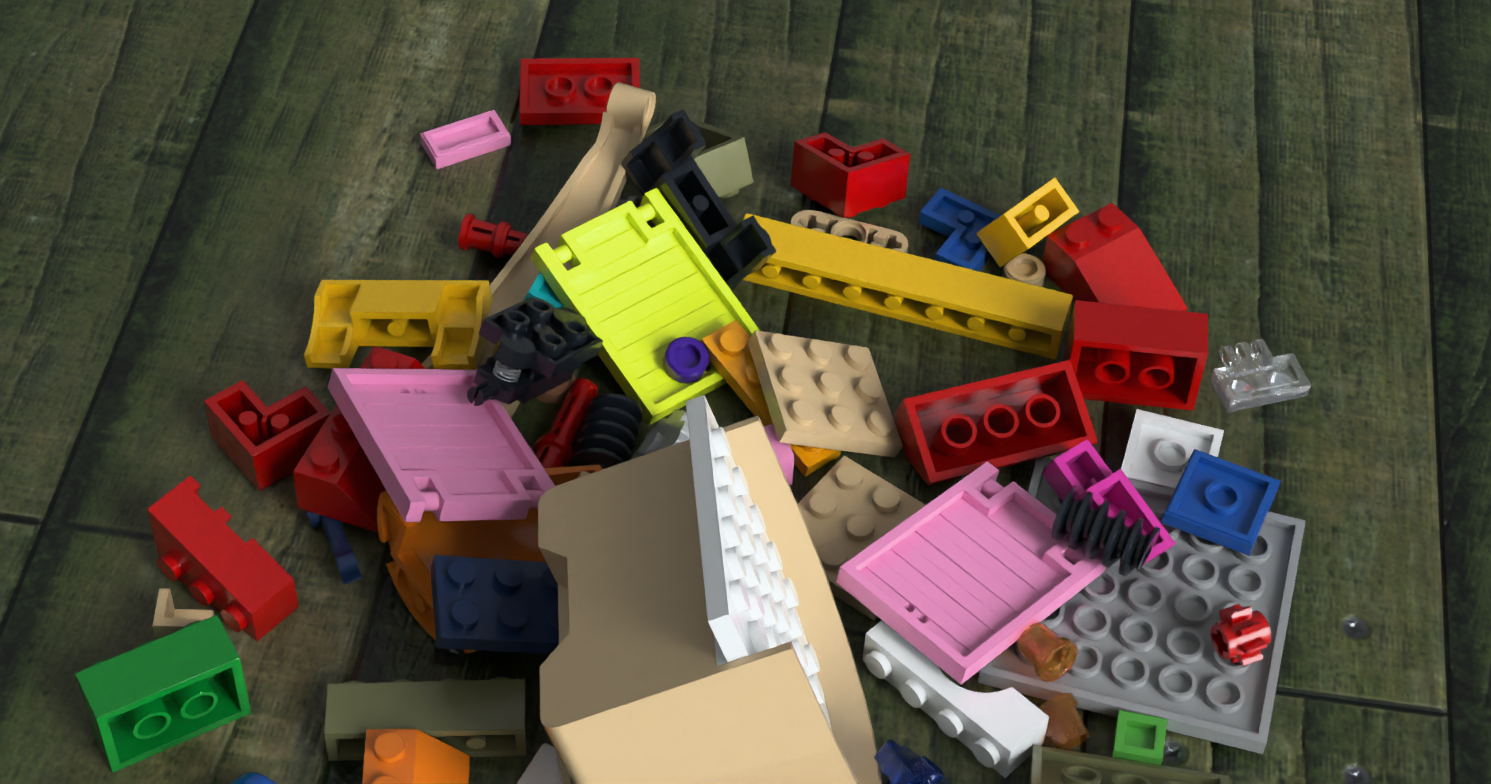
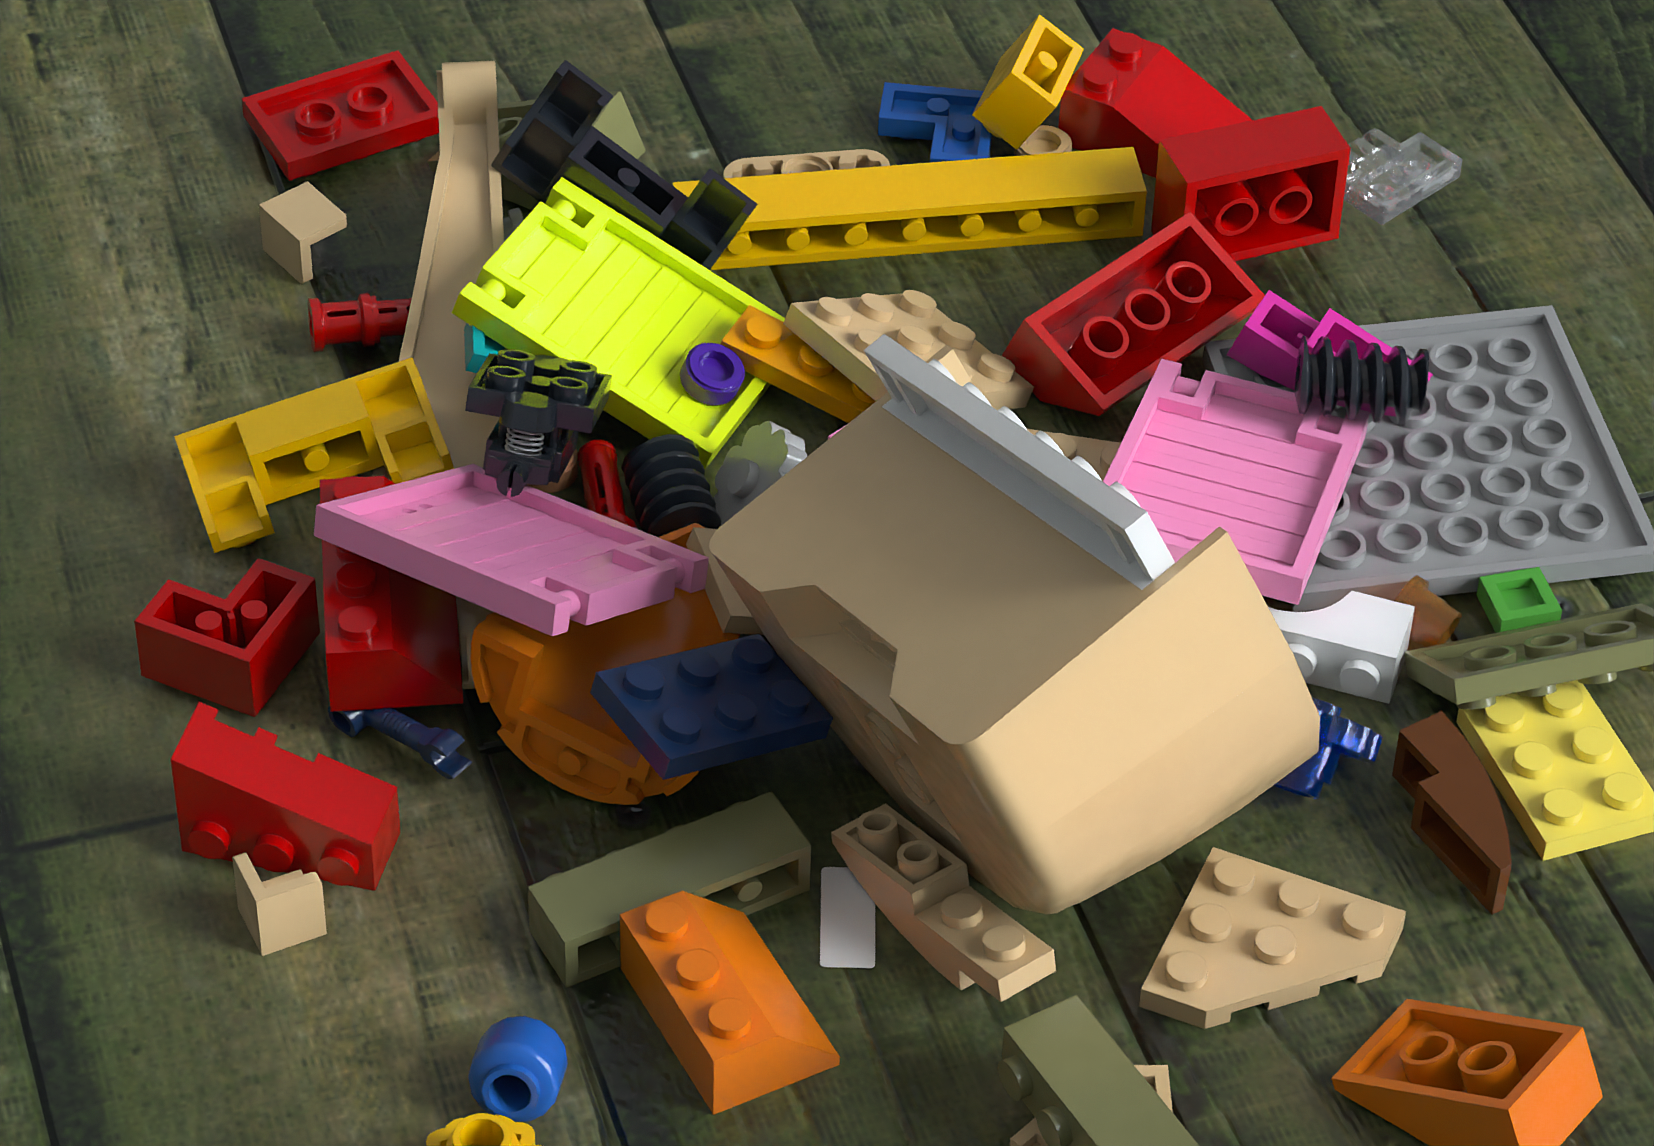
camera: 25 degrees left, 5 degrees down
green brick [75,615,251,773] -> none
bright pink tile [420,110,511,170] -> none
red brick [790,132,910,218] -> none
clear orange piece [1017,622,1078,682] -> none
white plate [1121,409,1224,489] -> none
blue plate [1162,449,1281,556] -> none
red gear [1210,604,1271,667] -> none
none -> tan panel [259,181,347,284]

